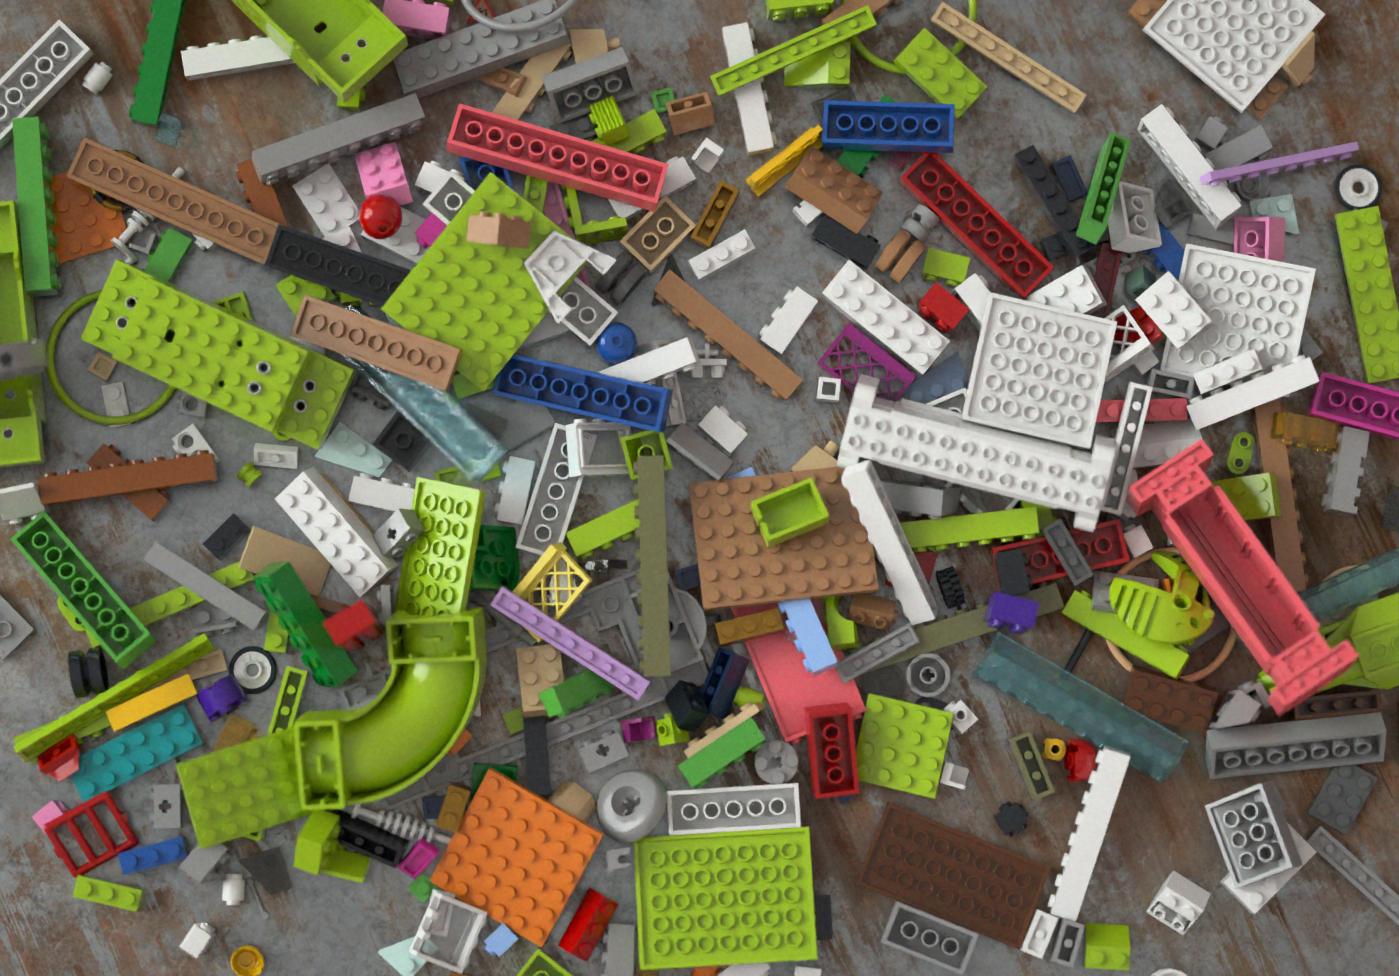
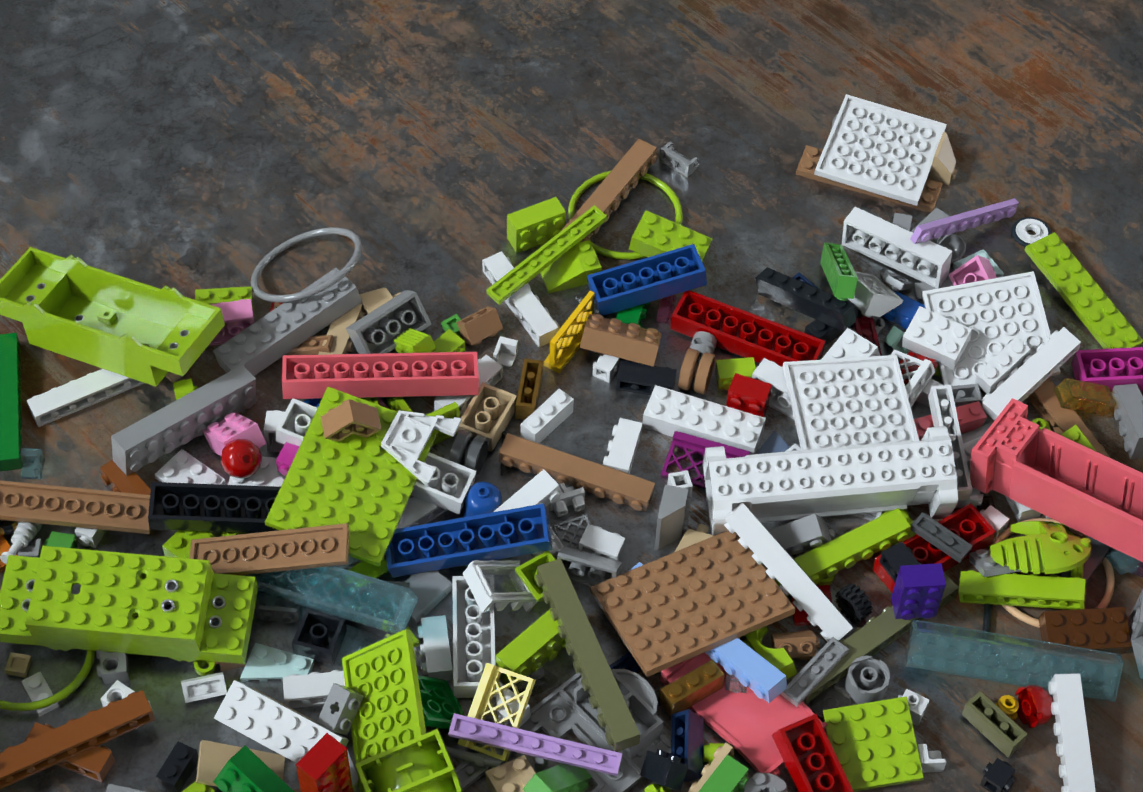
camera: 15 degrees left, 30 degrees down
lime wheel [236,461,263,489] -> none
lime piece [751,477,829,548] -> none
tan plate [930,2,1086,114] -> none
none -> light grey slope [654,485,691,550]

